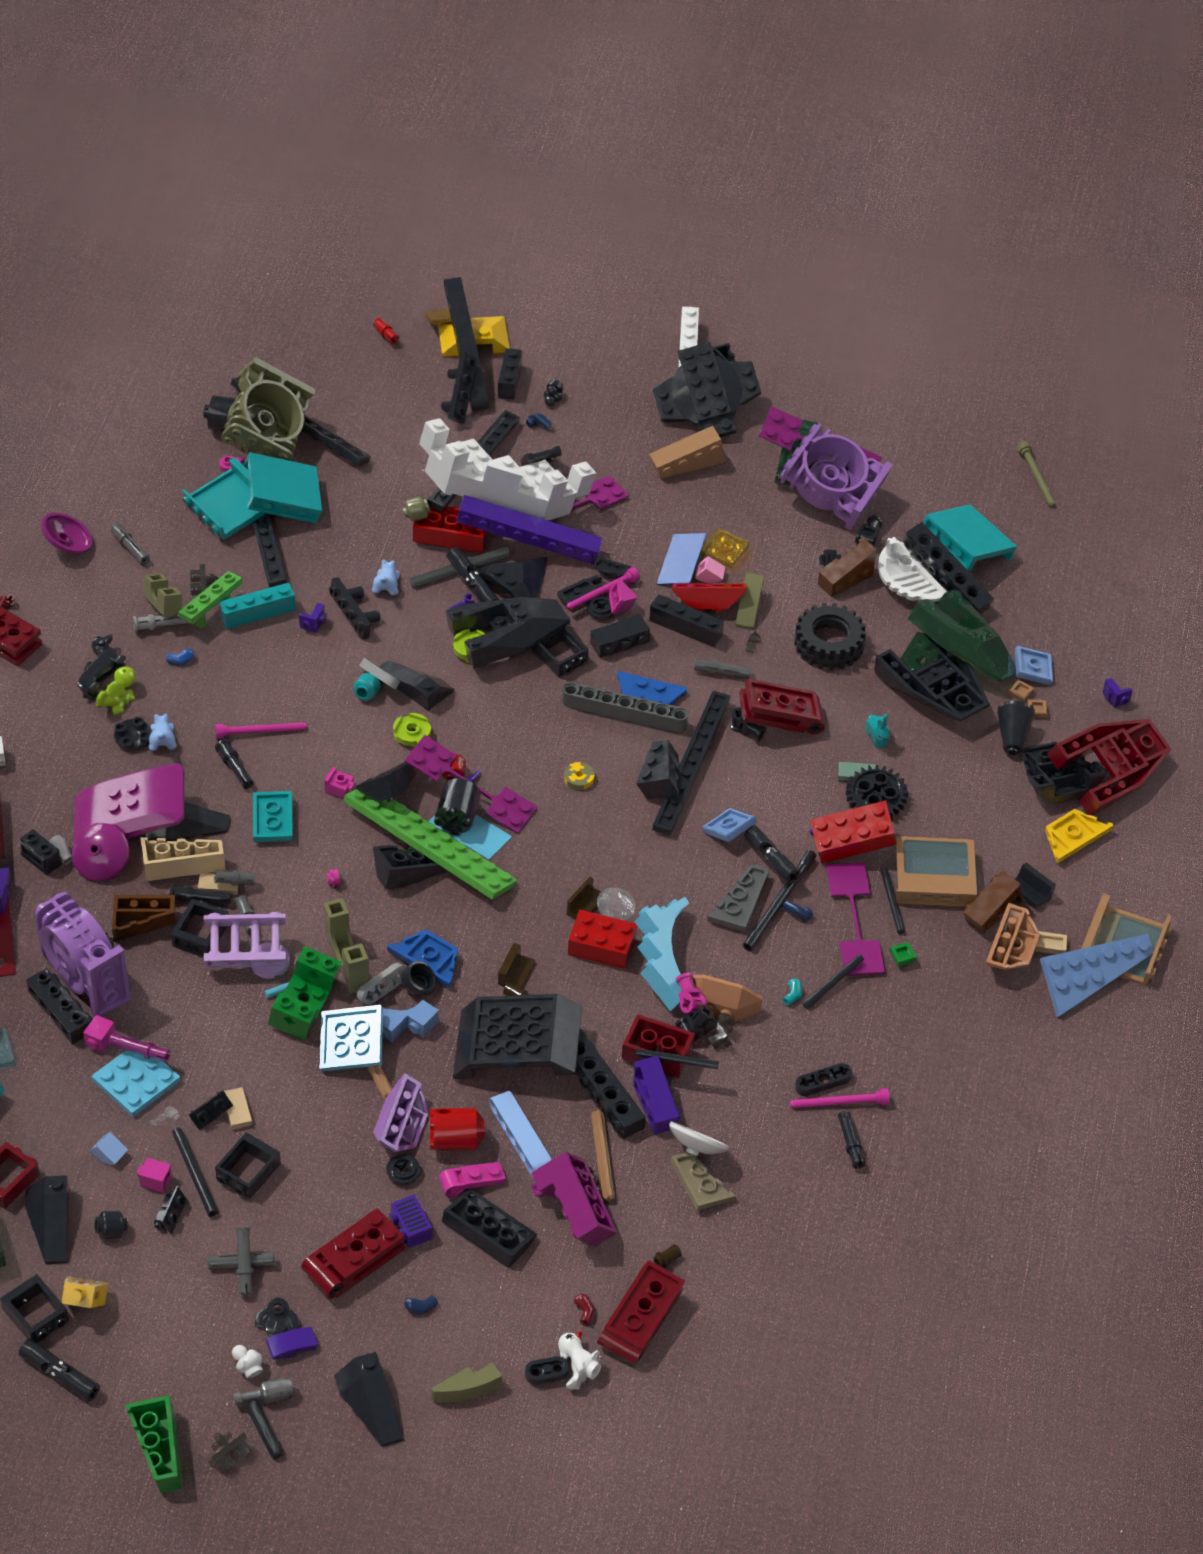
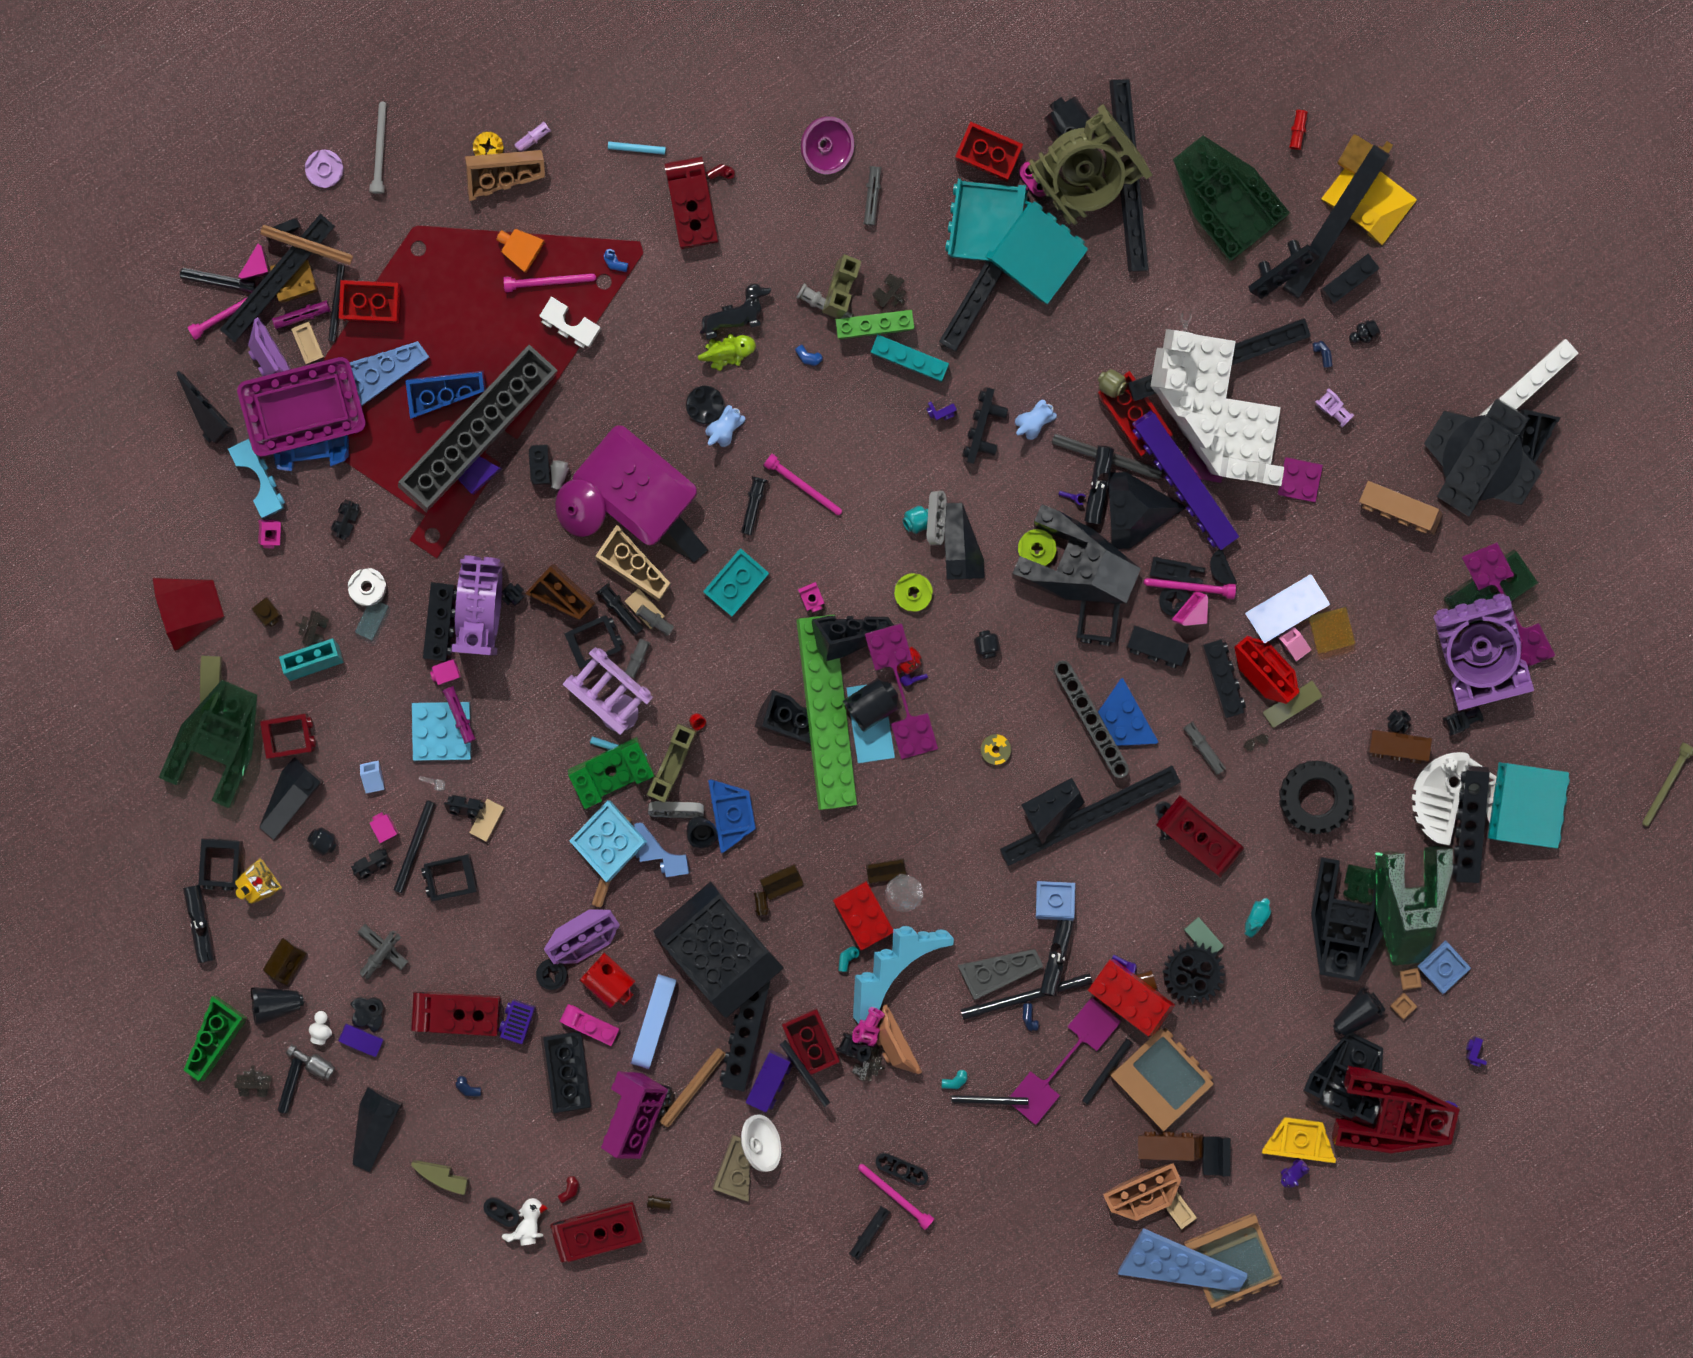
camera: 50 degrees right, 40 degrees up
dark pink plate [326,869,341,888] -> none
black plate [520,446,562,466] -> none
green plate [890,942,917,967] -> none
none -> black cone [250,987,304,1025]
none -> dark brown panel [263,938,307,985]
none -> teal arm [838,946,860,972]
none -> red brick [955,121,1023,182]
none -> black head [974,630,1001,659]
none -> clear green wedge [1173,135,1290,263]
none -> dark purple animal [1280,1158,1309,1188]
none -> lavender connector [1315,388,1354,427]

